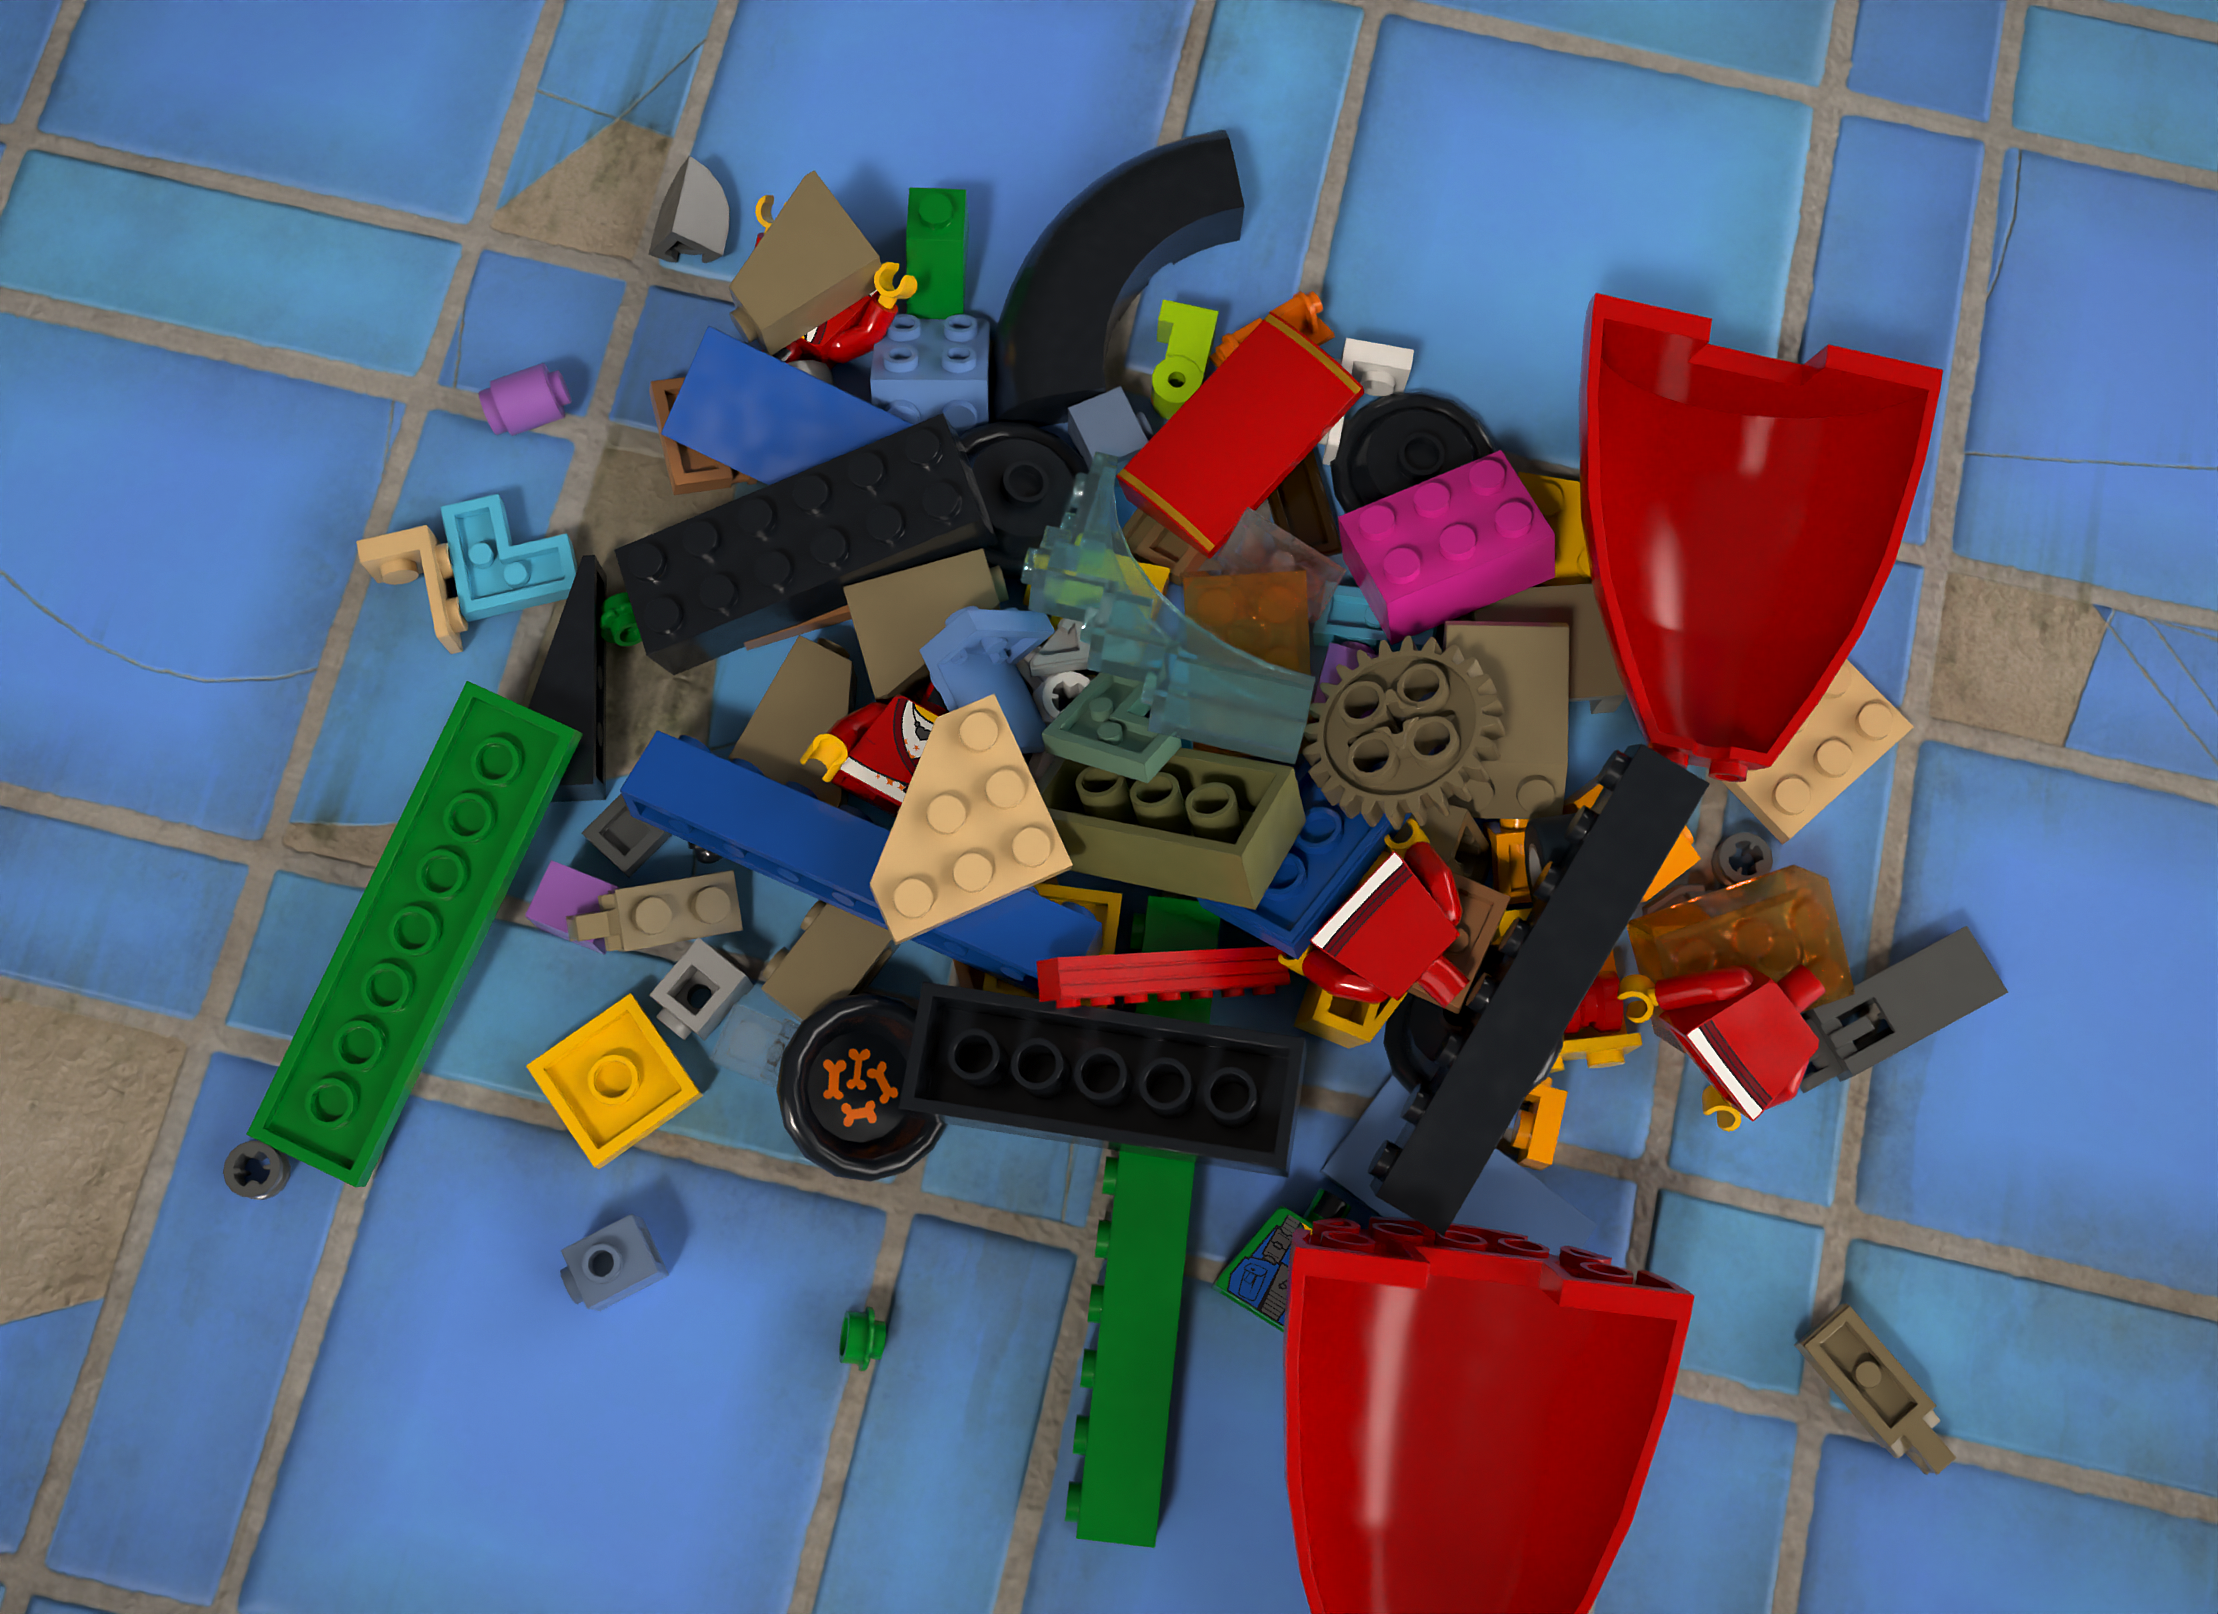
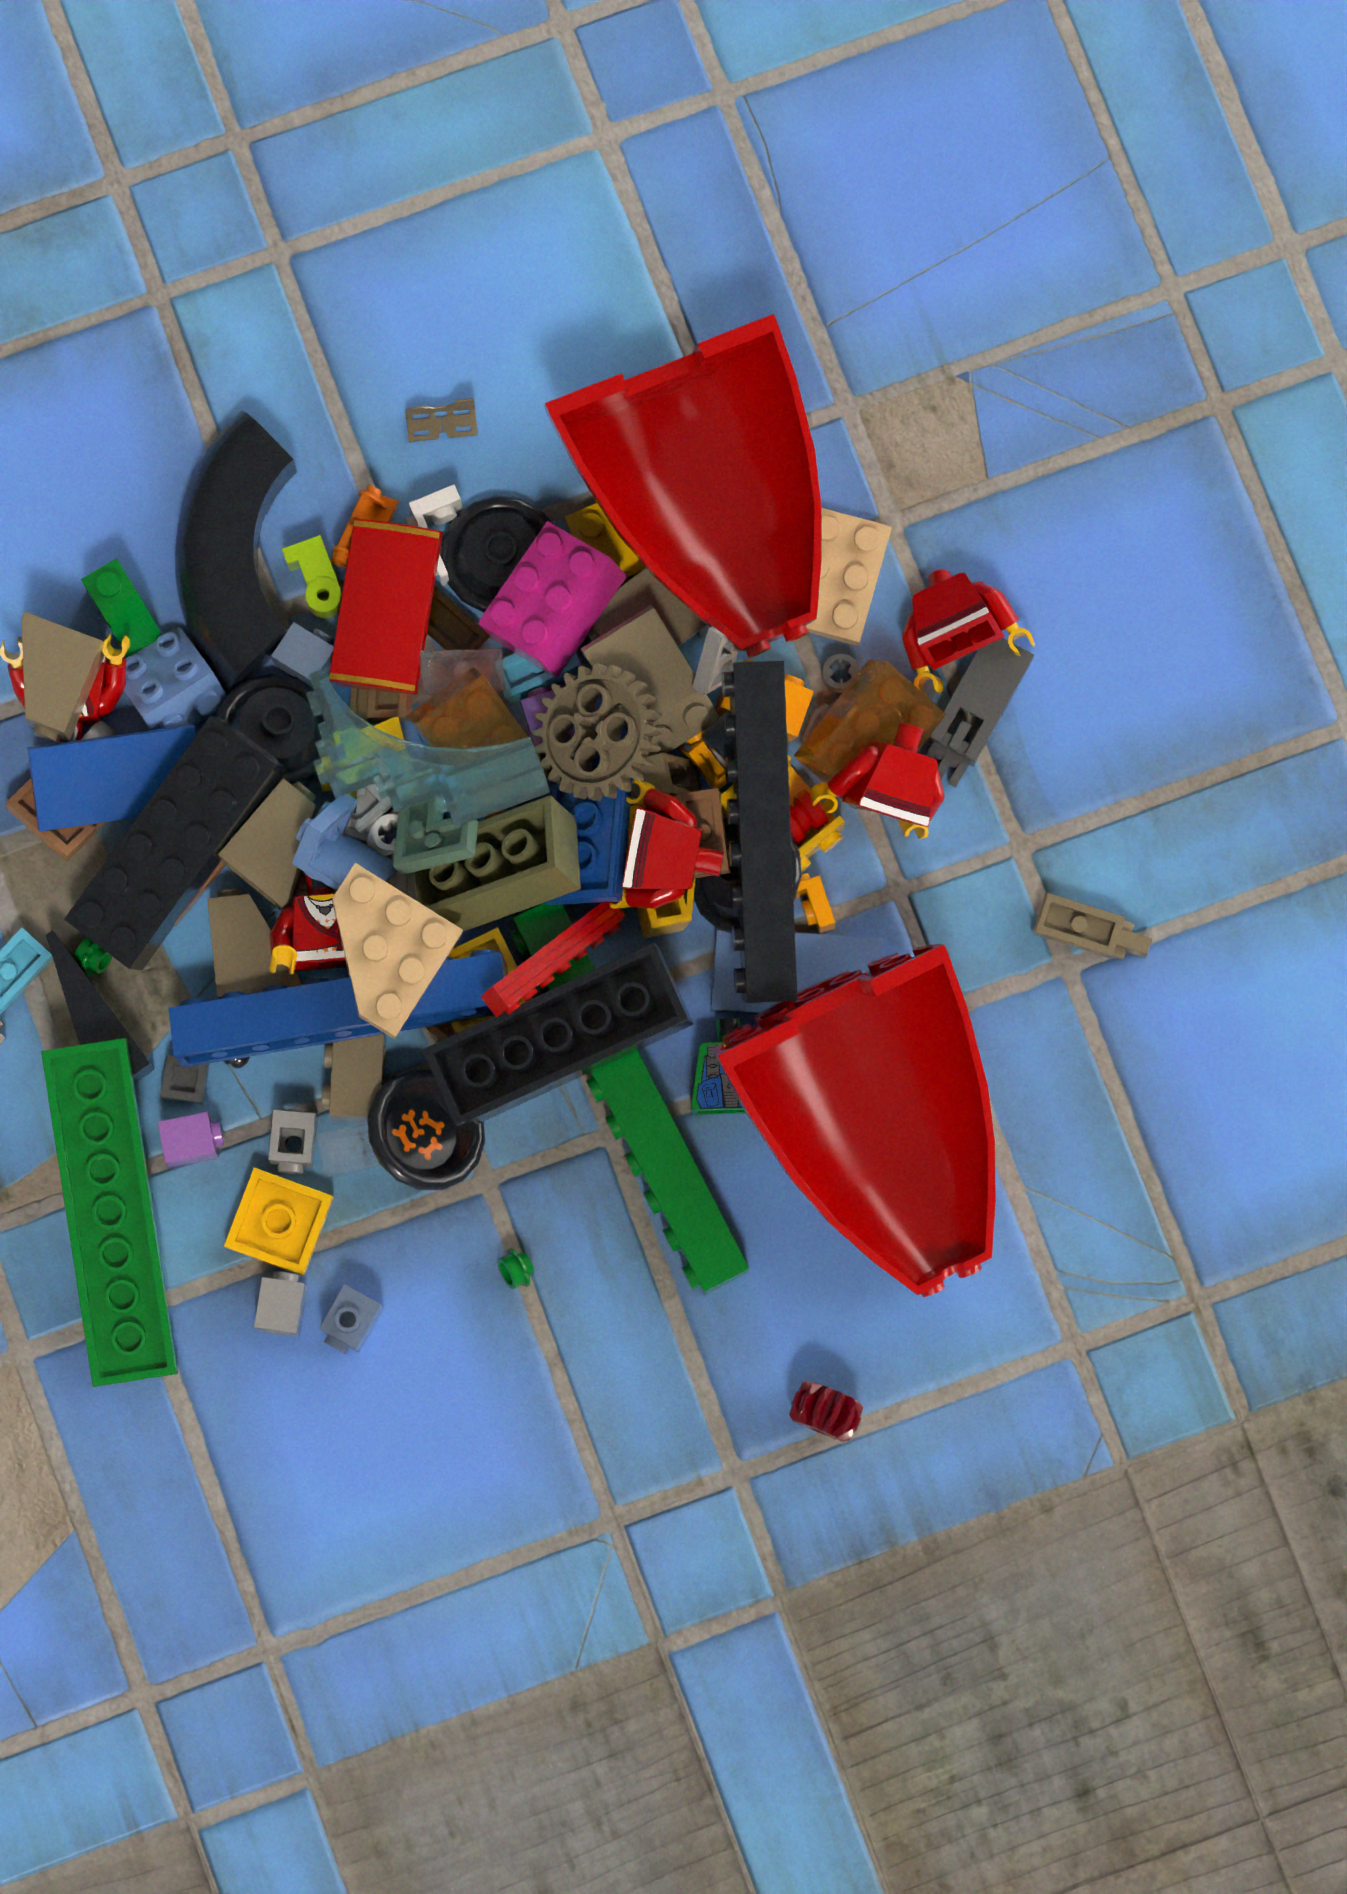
camera: 30 degrees left, 5 degrees up
dark grey bush [223,1141,291,1200] -> none
dark tan hinge [565,870,743,952] -> none
none -> light grey brick [254,1271,307,1337]
none -> dark tan piece [405,398,478,442]
none -> light grey tile [692,626,738,695]
none -> red torso [902,569,1035,698]

